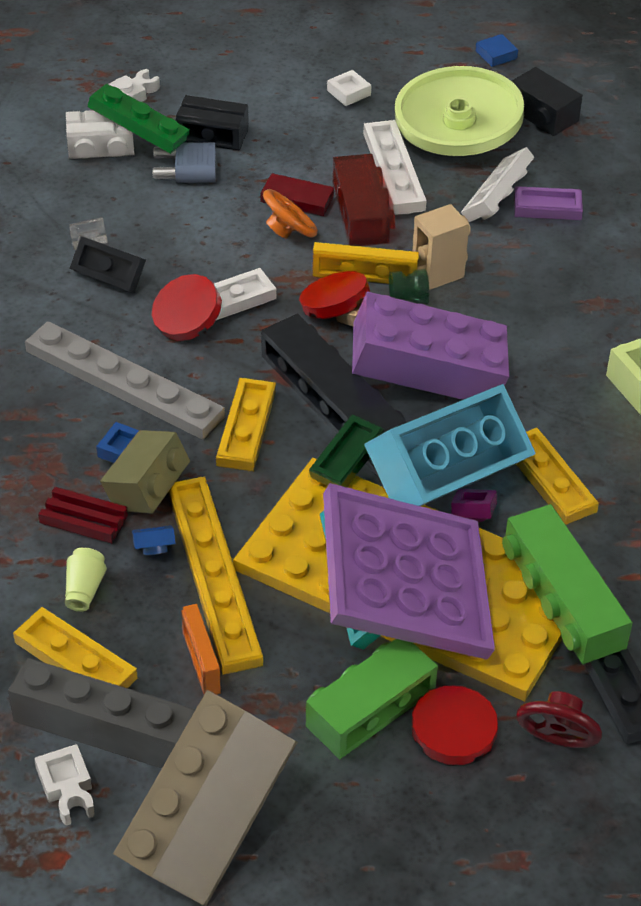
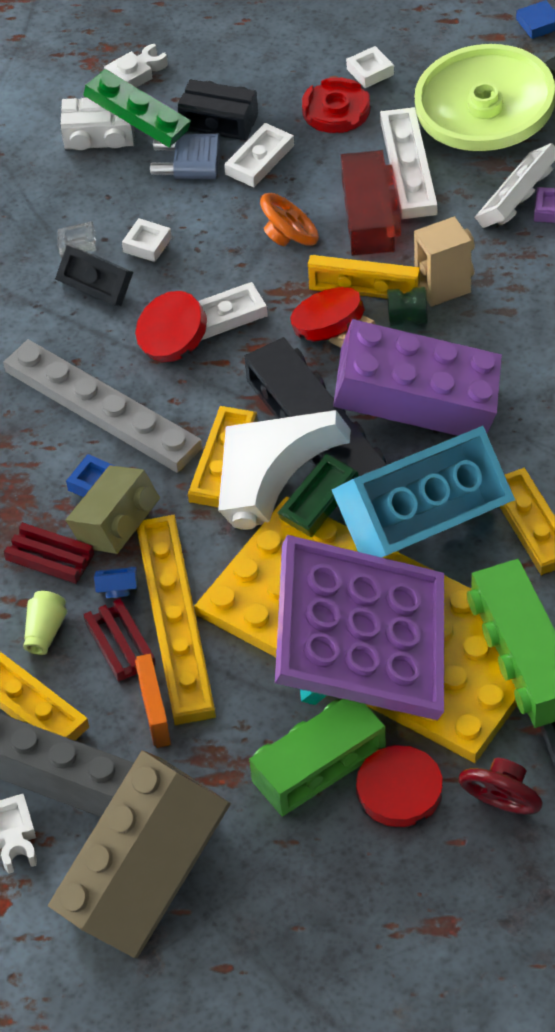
camera: 10 degrees right, 5 degrees up
dark red tile [260,173,334,216] -> none
magenta plate [451,489,497,522] -> none
none -> dark red tile [83,598,156,682]
none -> white plate [122,218,172,262]
none -> white arch [218,410,351,530]
none -> white plate [224,123,294,187]
none -> red tile [302,77,370,133]

